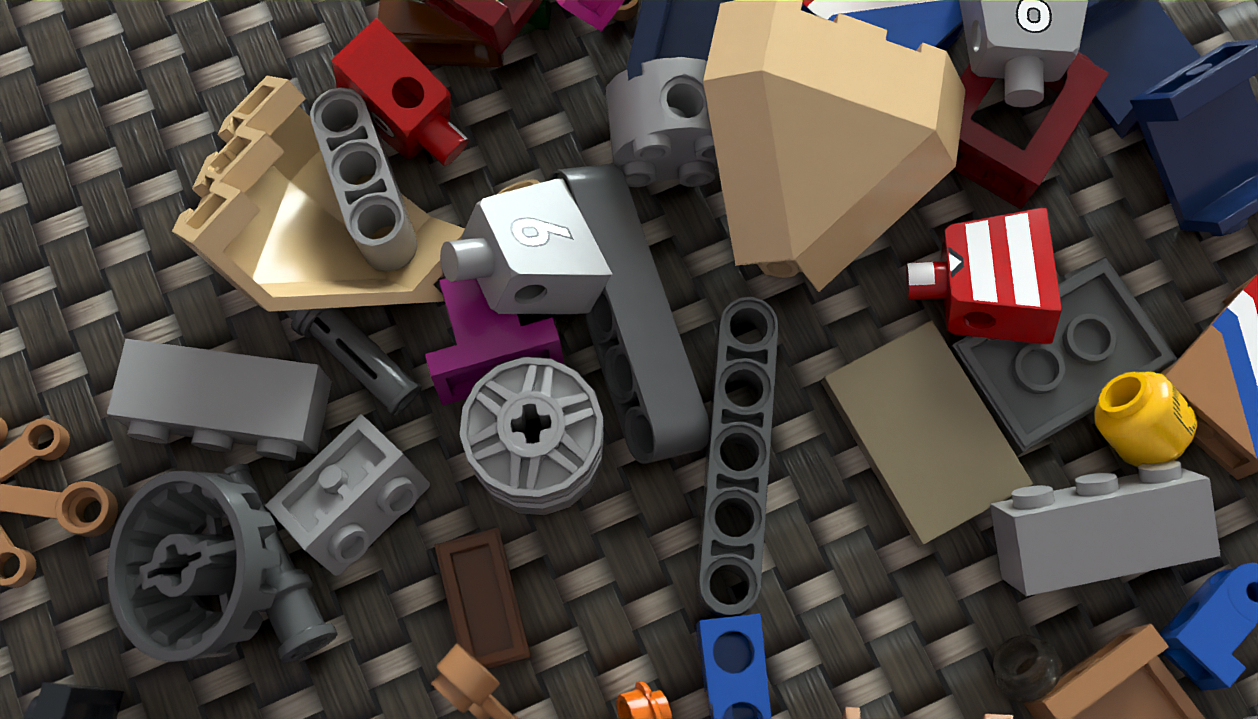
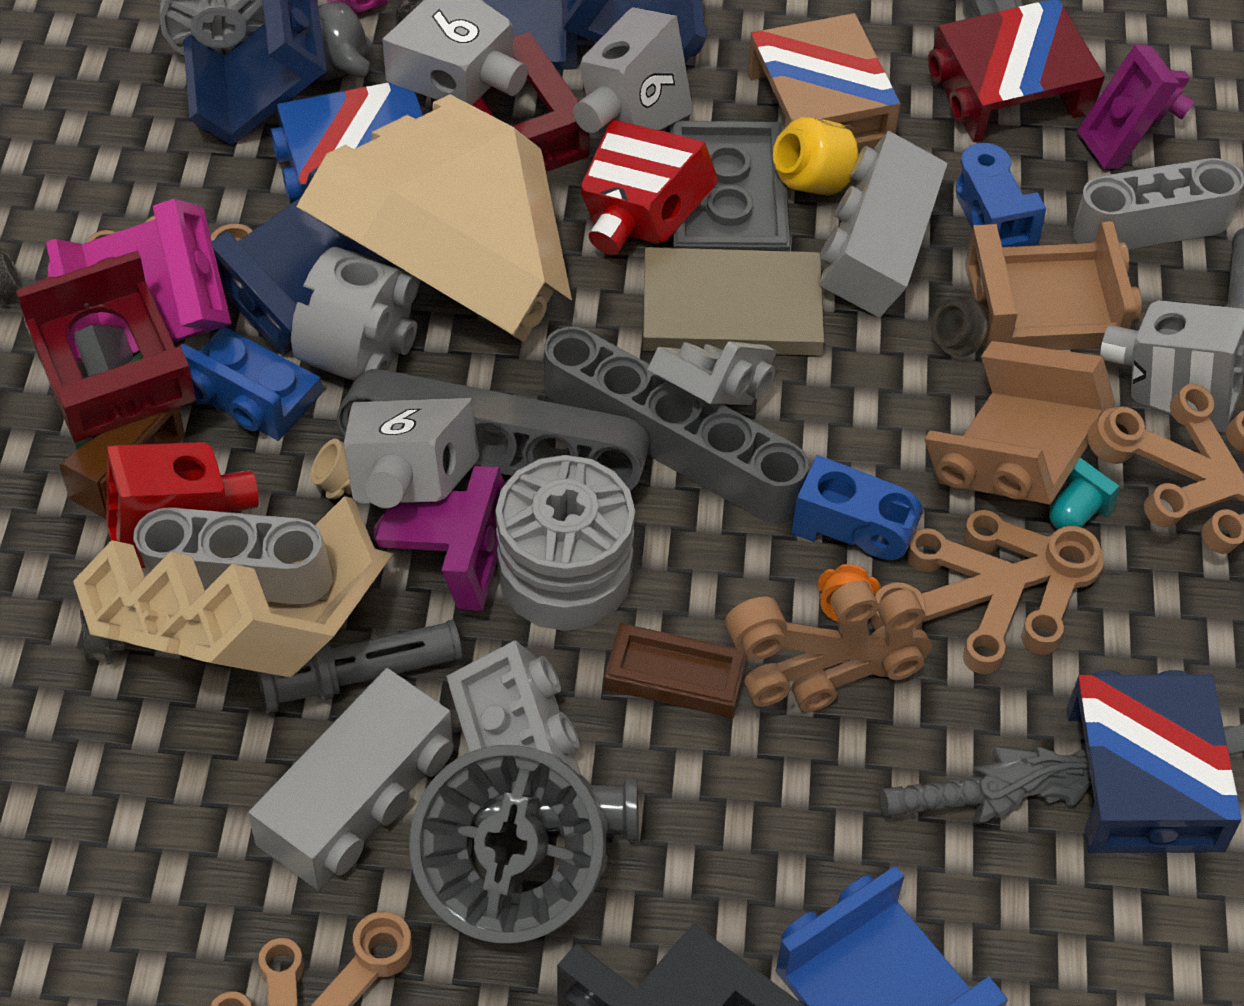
camera: 60 degrees left, 20 degrees down
none -> blue bracket [180,327,323,441]
none -> light grey torso [573,7,693,134]
none -> light grey bracket [647,341,777,405]

